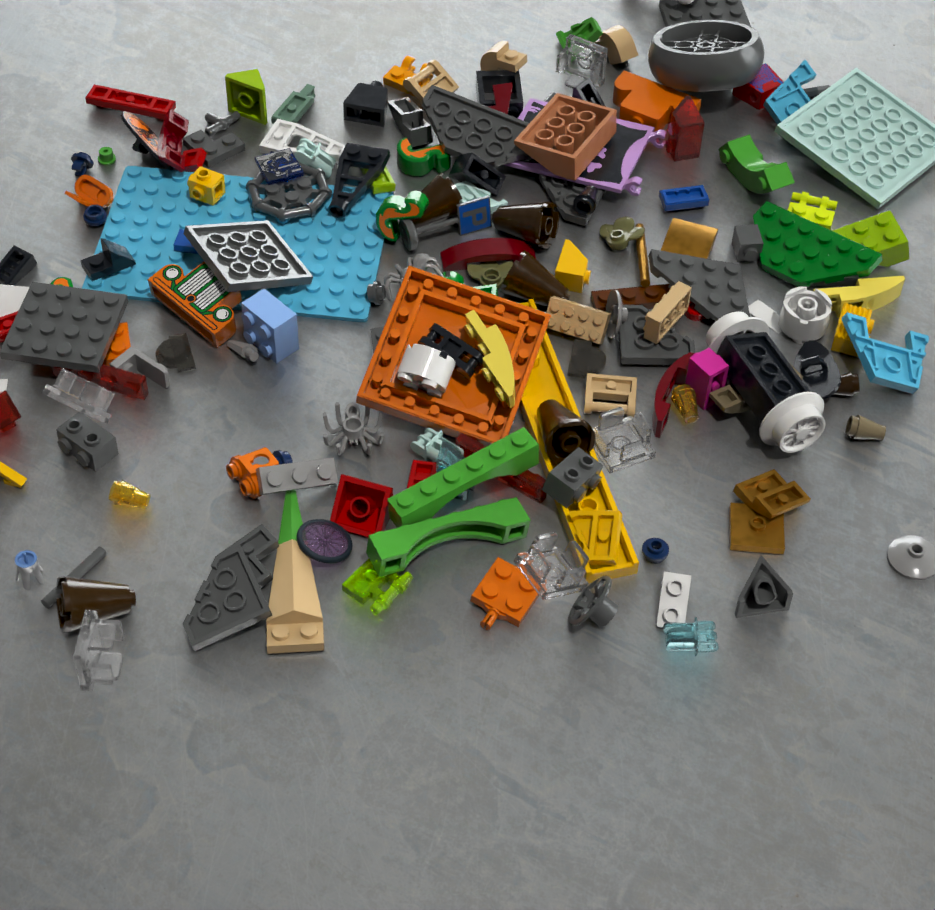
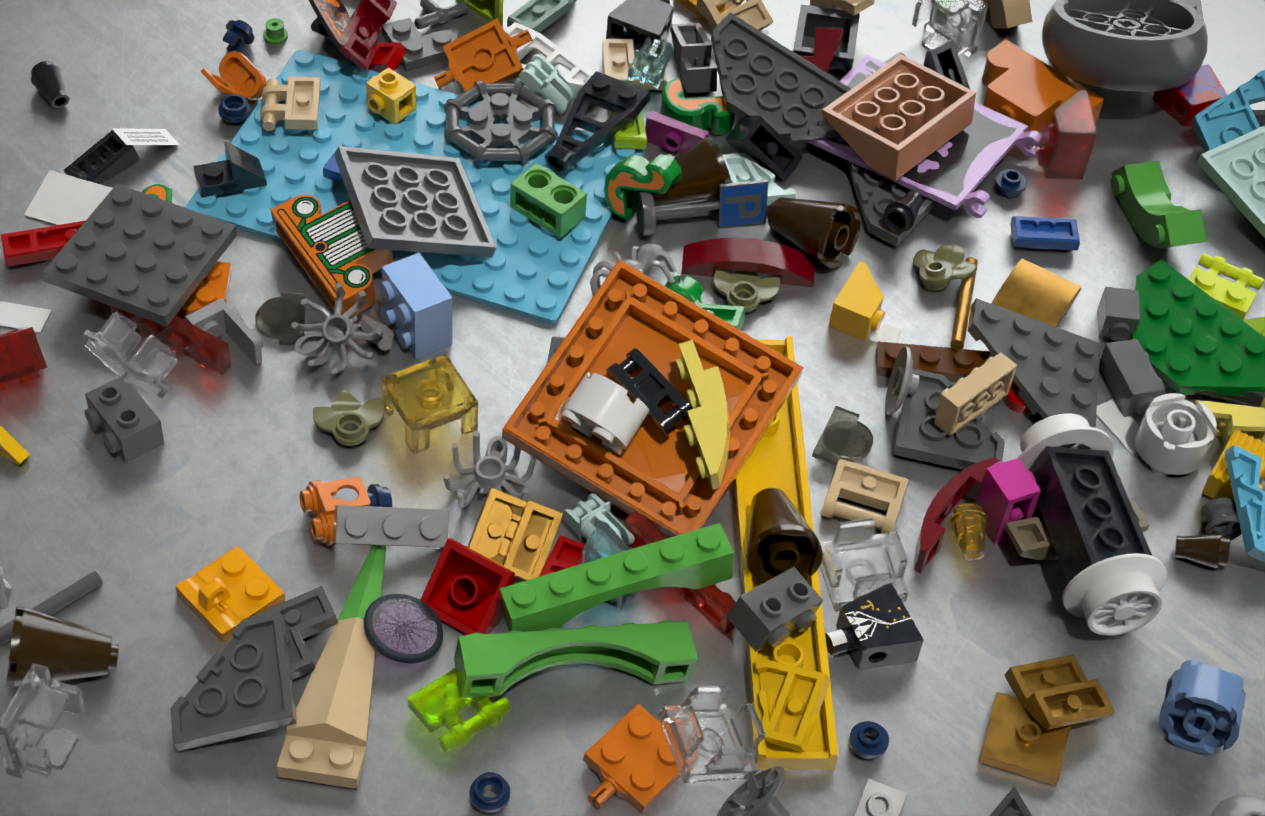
camera: 10 degrees right, 0 degrees up
clear yellow cone [109,480,151,509] -> none
piece [254,148,304,185] -> none
dark grey plate [367,281,386,305] -> none
dark brown cone [501,250,570,307] -> none
tan piece [546,296,611,344] -> none
black shield [793,340,841,400] -> none
dark tan cone [845,415,886,441] -> none
none -> white sticker [113,129,179,145]
none -> light orange hinge [175,546,286,643]
none -> tan plate [260,76,321,131]
none -> light grey animal [291,282,383,374]
none -> olive plate [313,390,385,446]
none -> clear yellow panel [382,354,478,455]
none -> orange plate [433,18,533,91]
none -> slope [467,488,563,581]
none -> dark blue plate [469,772,510,813]
none -> bright green brick [510,163,587,238]
none -> tan plate [602,39,667,90]
none -> clear light blue arm [628,37,674,88]
none -> magenta plate [645,111,709,154]
none -> black torso [825,583,924,670]
none -> white sticker [869,323,901,343]
none -> dark blue plate [995,169,1027,198]
none -> dark grey brick [1099,339,1165,417]
none -> medium blue brick [1159,660,1246,754]
none -> dark grey wheel [1200,498,1242,541]

